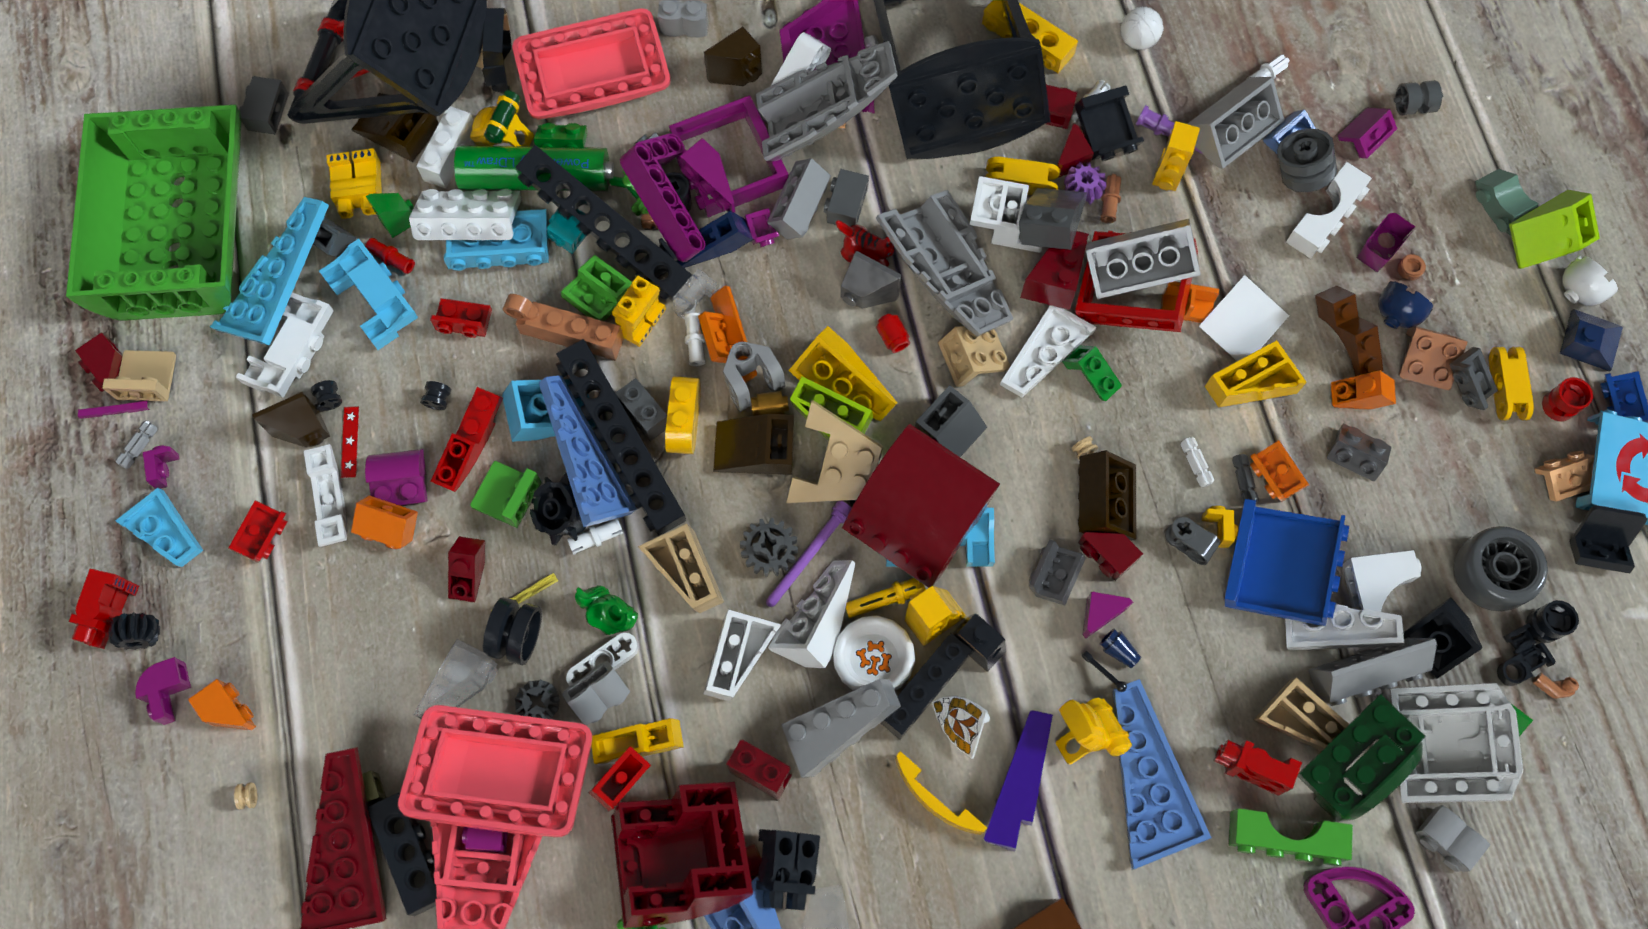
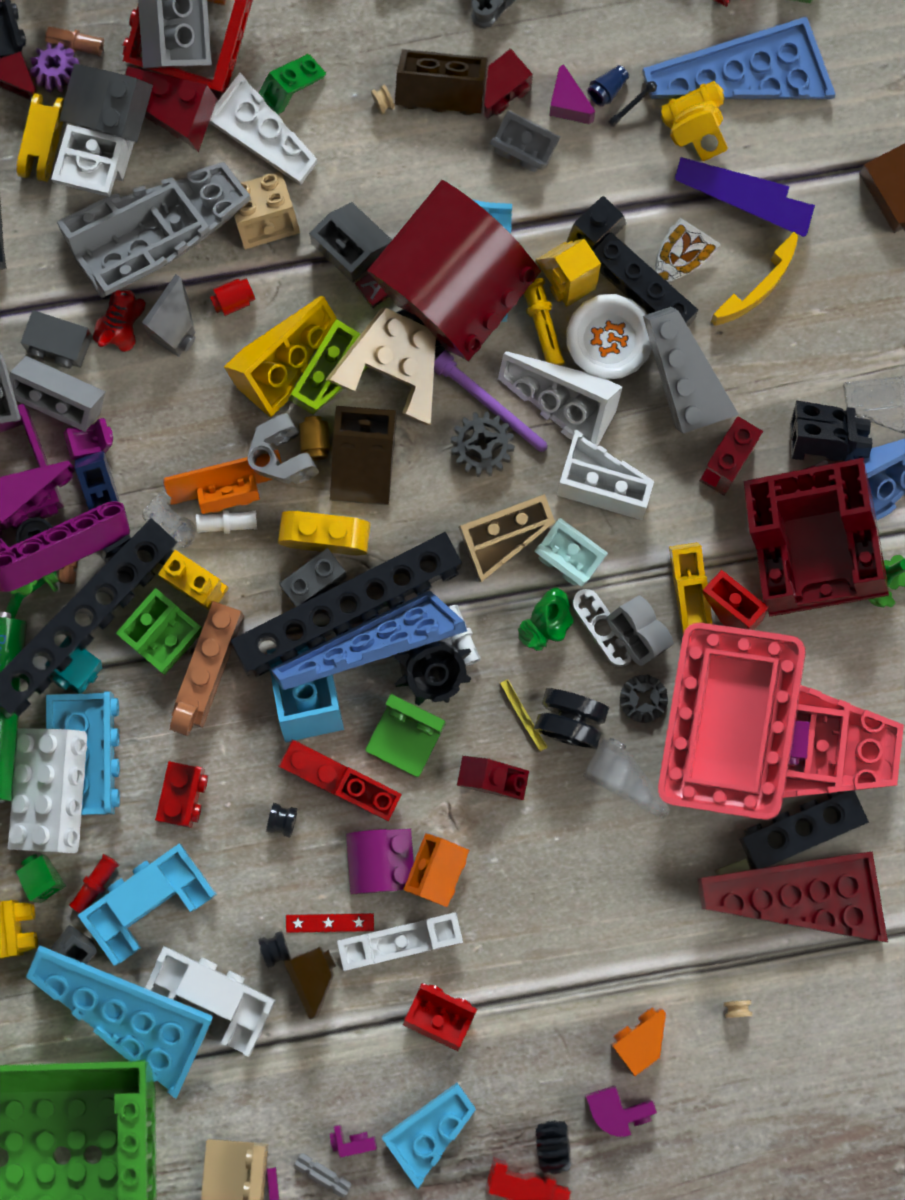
camera: 85 degrees left, 10 degrees up
none -> light aqua bracket [534,518,608,586]

